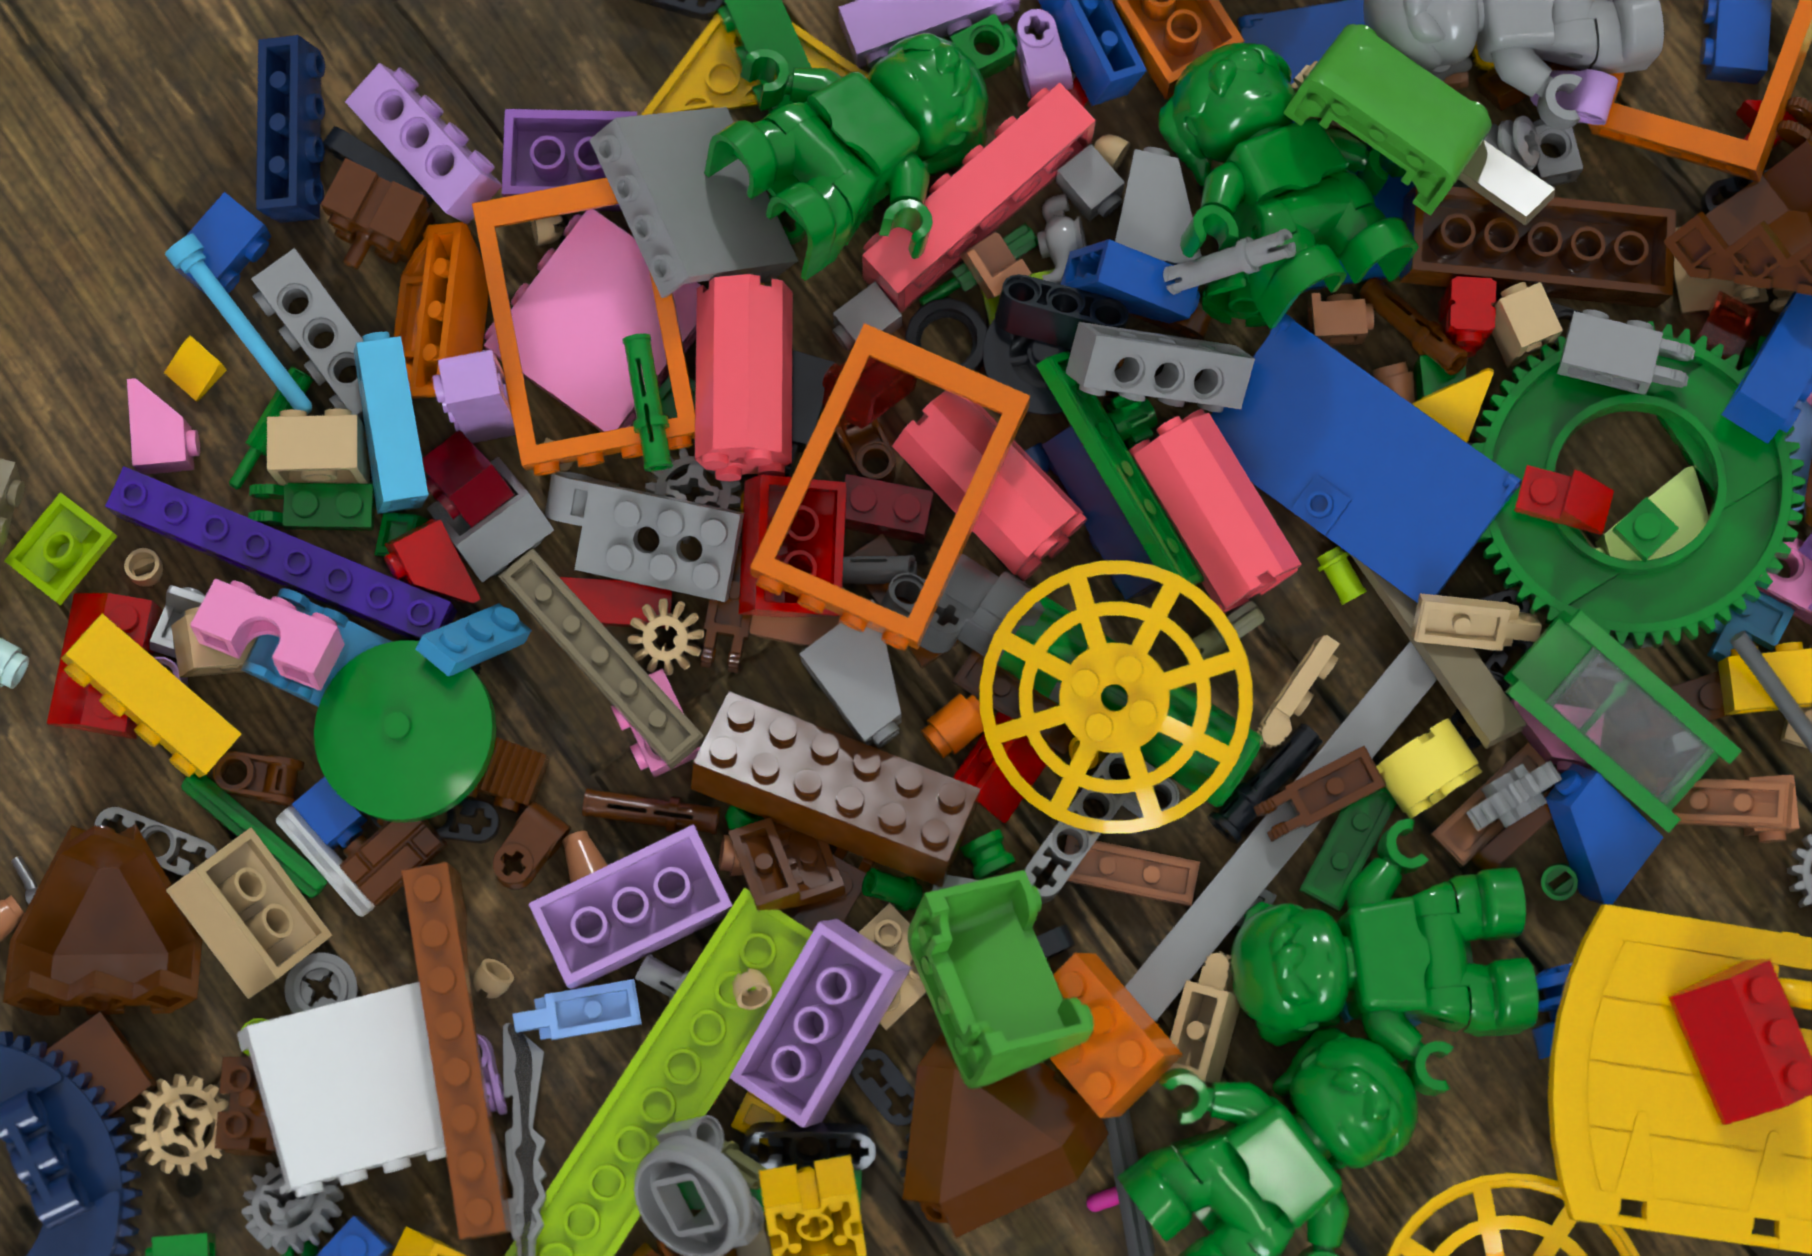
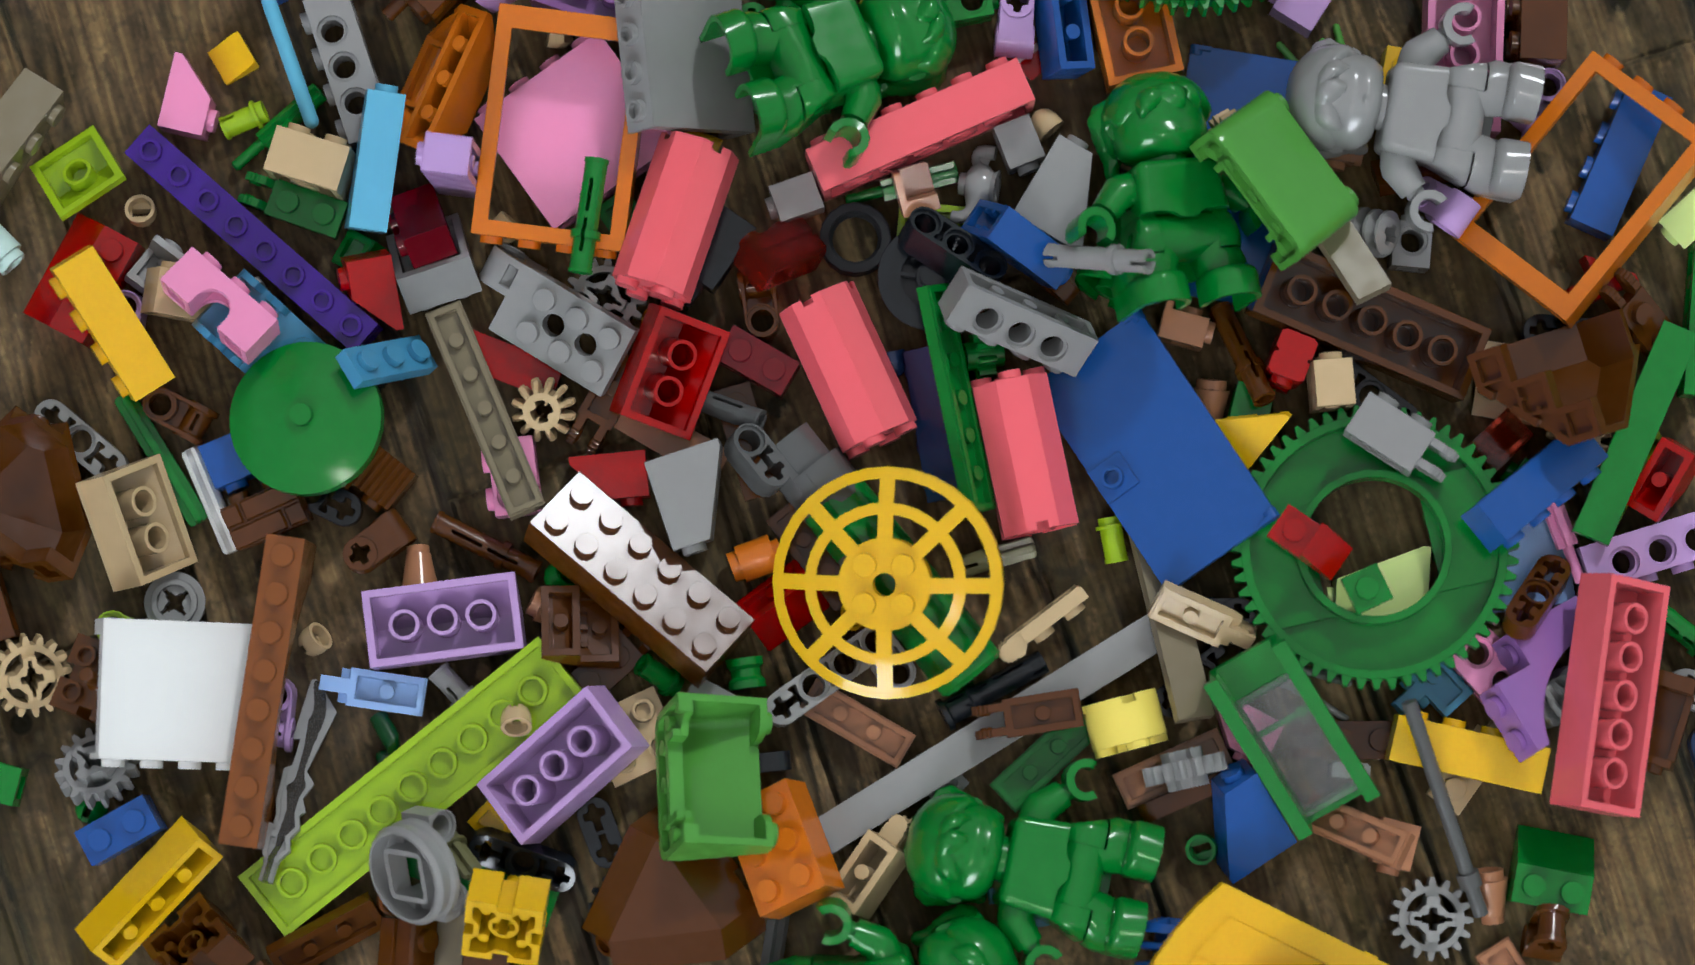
camera: 20 degrees right, 5 degrees up
orange window [750,323,1030,651] -> none
none -> lime pin [218,100,270,140]
none -> dark green arm [370,711,401,764]
none -> red slope [568,449,651,508]

